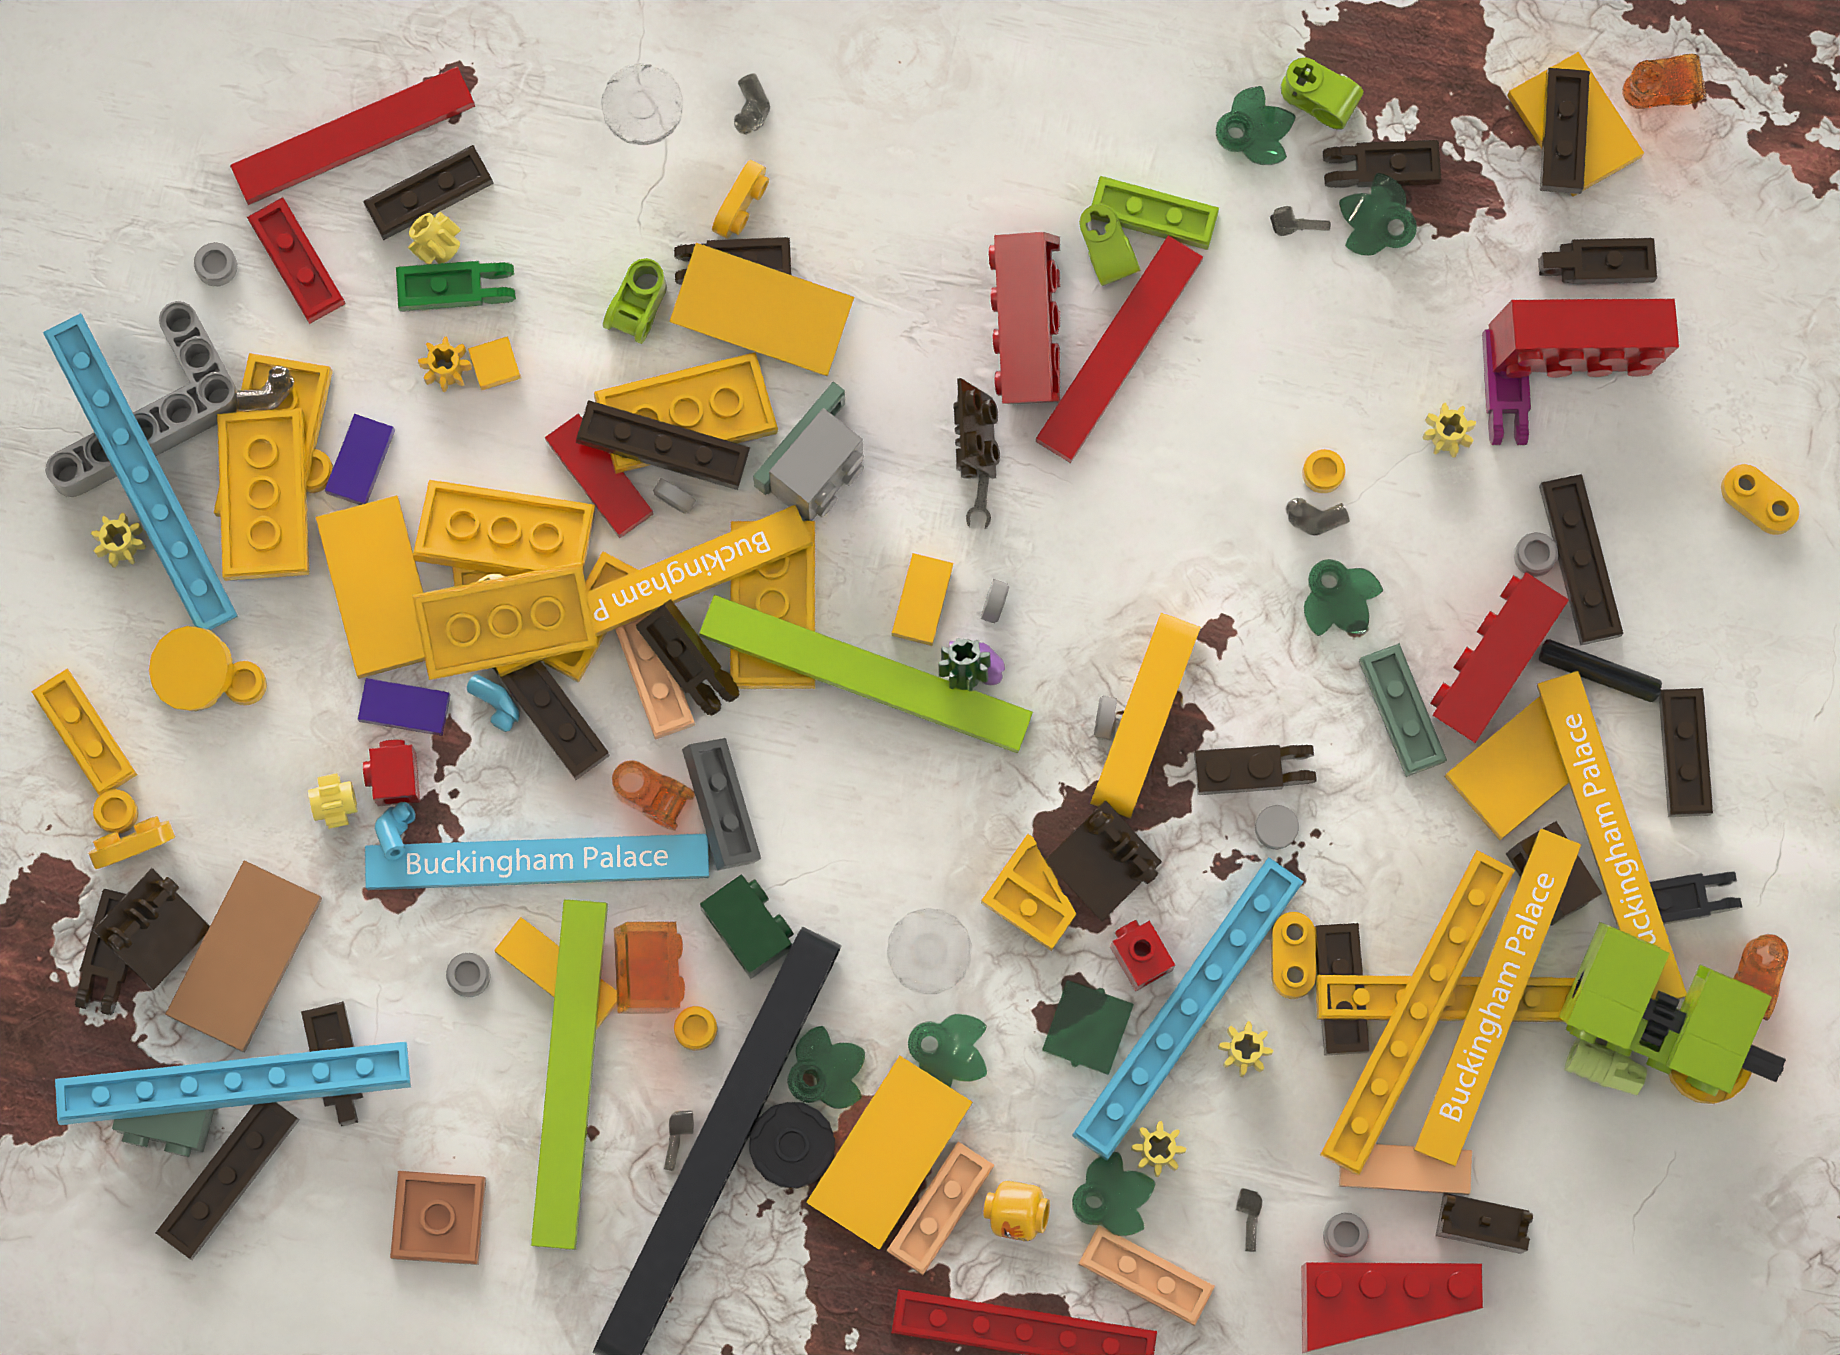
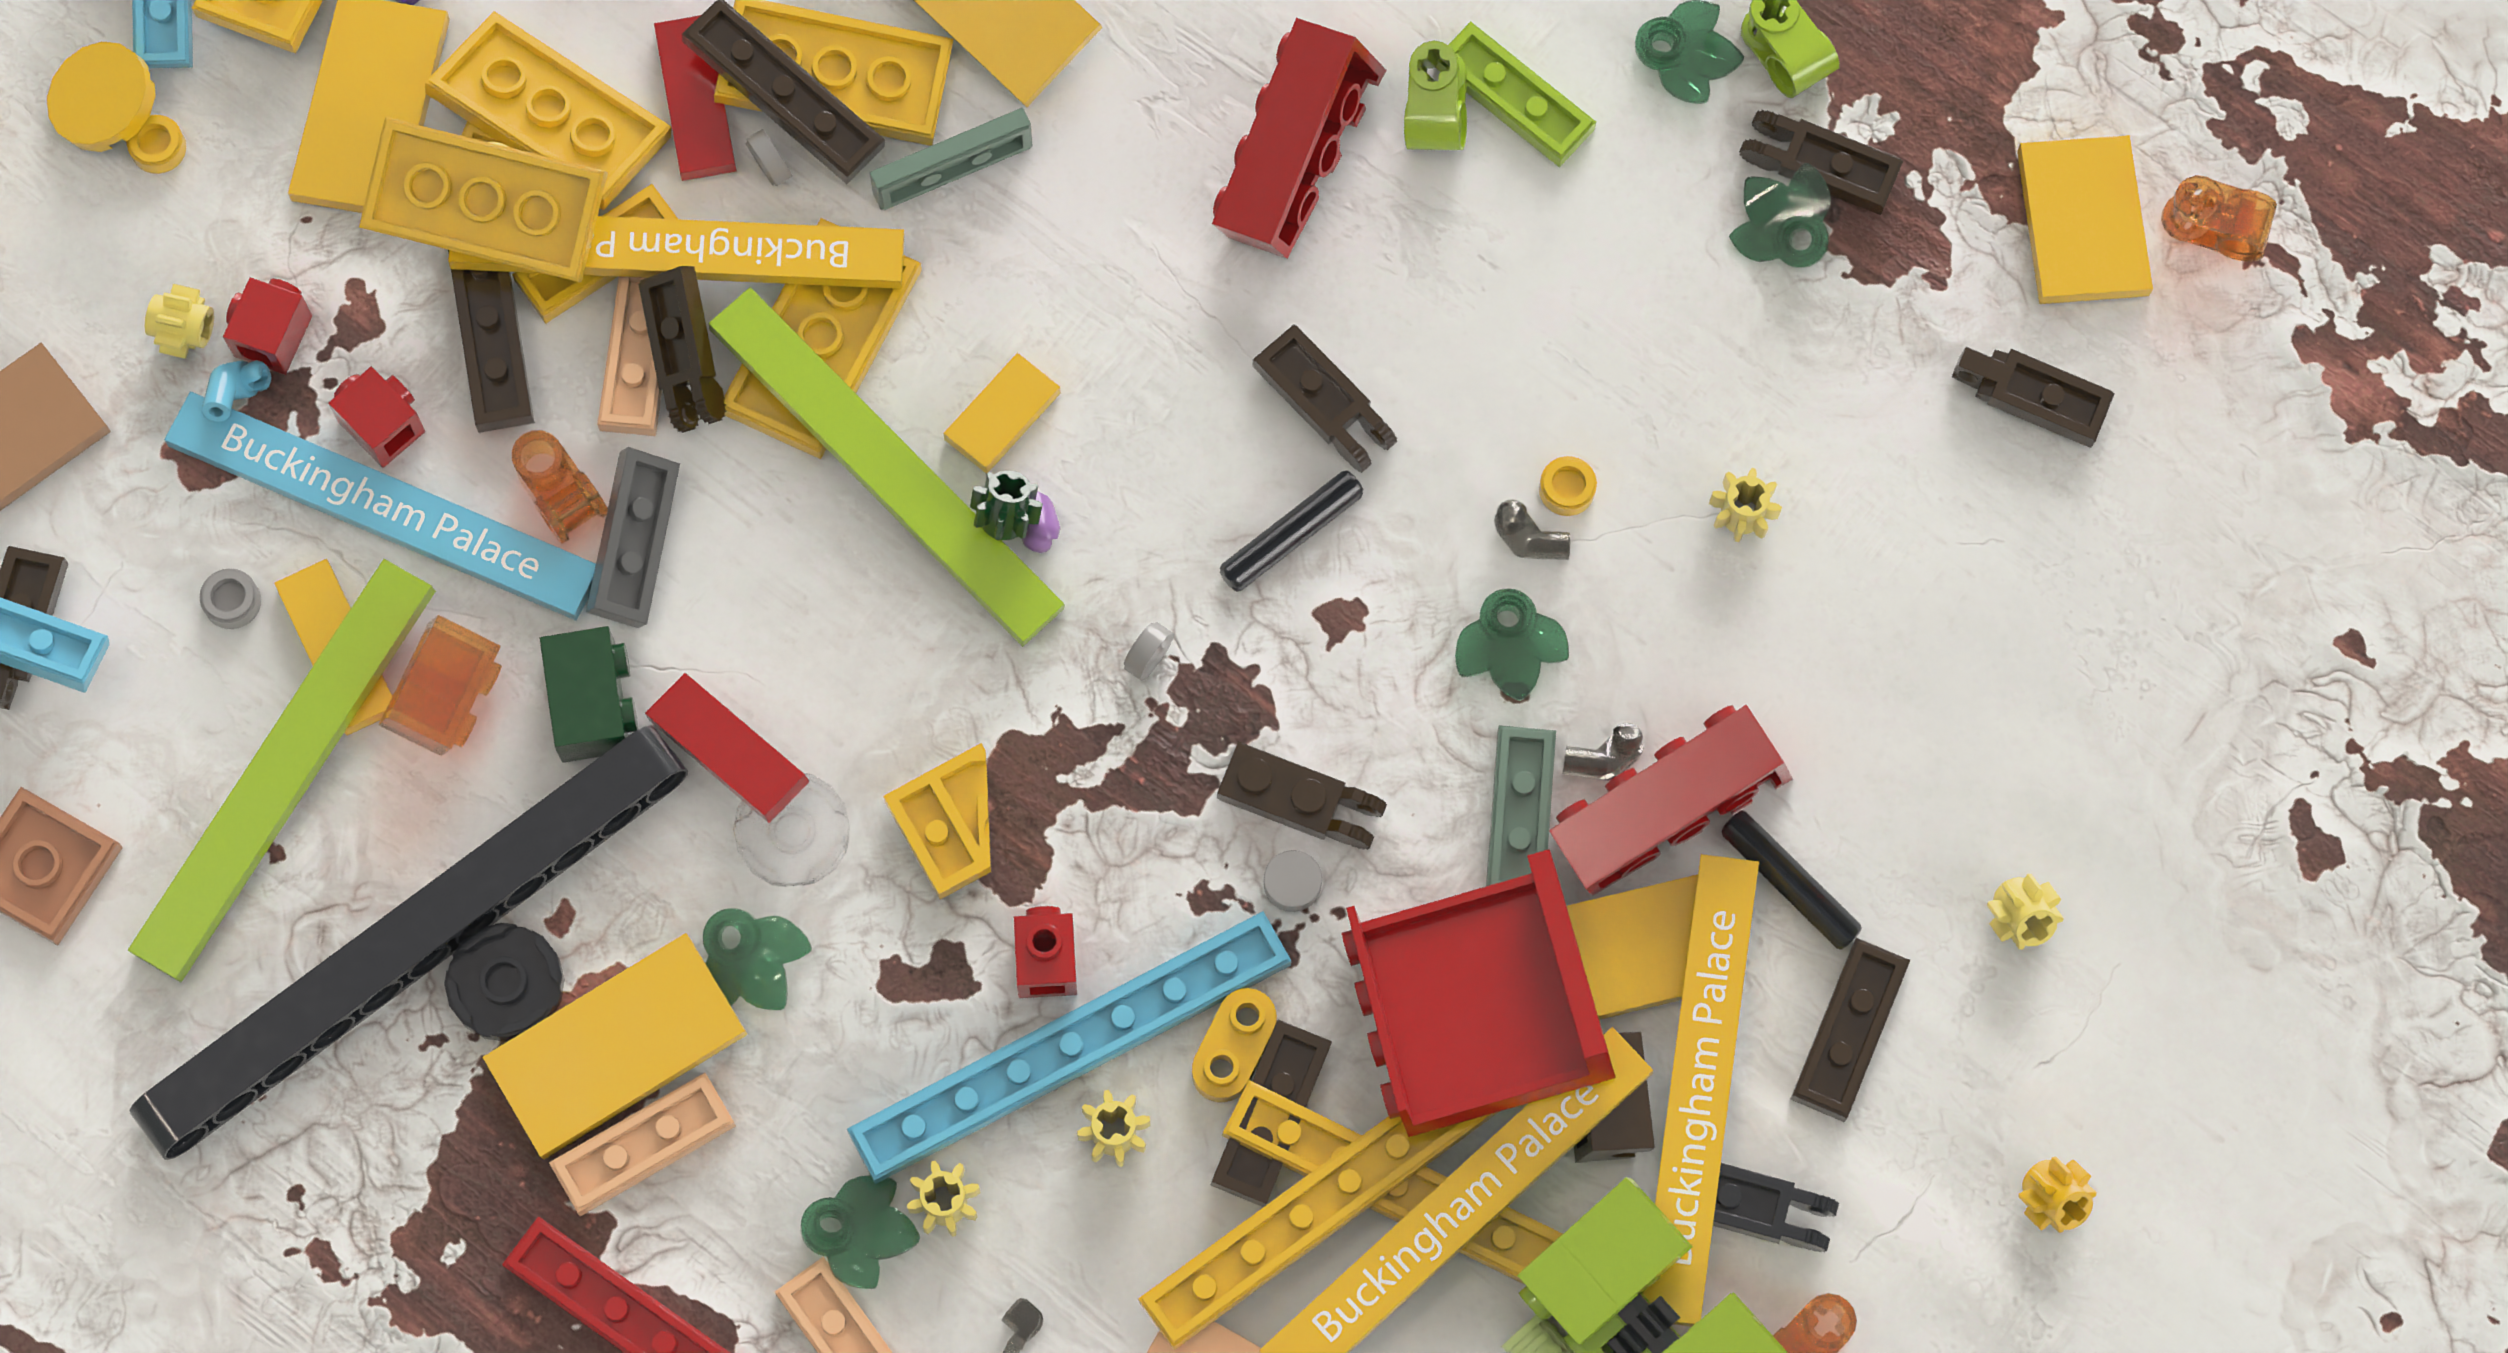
camera: 25 degrees right, 5 degrees down
dark purple tile [358,678,451,736] -> none
medium azure arm [467,674,520,732] -> none
clear smoke hand [663,1111,694,1171] -> none
yellow tile [674,1006,718,1051] -> none
light grey brick [769,408,864,521] -> none
clear green plate [787,1026,865,1109] -> none
dark brown hinge [953,378,1000,479] -> none
clear smoke hand [966,473,991,530] -> none
light grey tile [981,579,1009,624] -> none
yellow head [983,1181,1050,1241] -> none
red tile [1035,235,1203,463] -> none
clear green piece [1042,980,1134,1075] -> none
dark brown hinge [1045,801,1162,921] -> none
yellow beam [1090,613,1201,818] -> none
clear smoke hand [1270,206,1331,236] -> none
magenta hinge [1482,329,1531,445] -> none
red brick [1488,299,1679,378] -> none
light grey tile [1514,532,1558,577] -> none
dark brown tile [1539,474,1624,646] -> none
dark brown plate [1540,68,1590,194] -> none
yellow plate [1721,464,1800,535] -> none
none -> red brick [328,366,426,468]
none -> red tile [645,673,809,823]
none -> black axle [1220,470,1364,592]
none -> dark brown hinge [1252,324,1398,473]
none -> red panel [1342,849,1616,1137]
none -> clear smoke arm [1562,723,1644,781]
none -> light yellow gear [1987,874,2064,950]

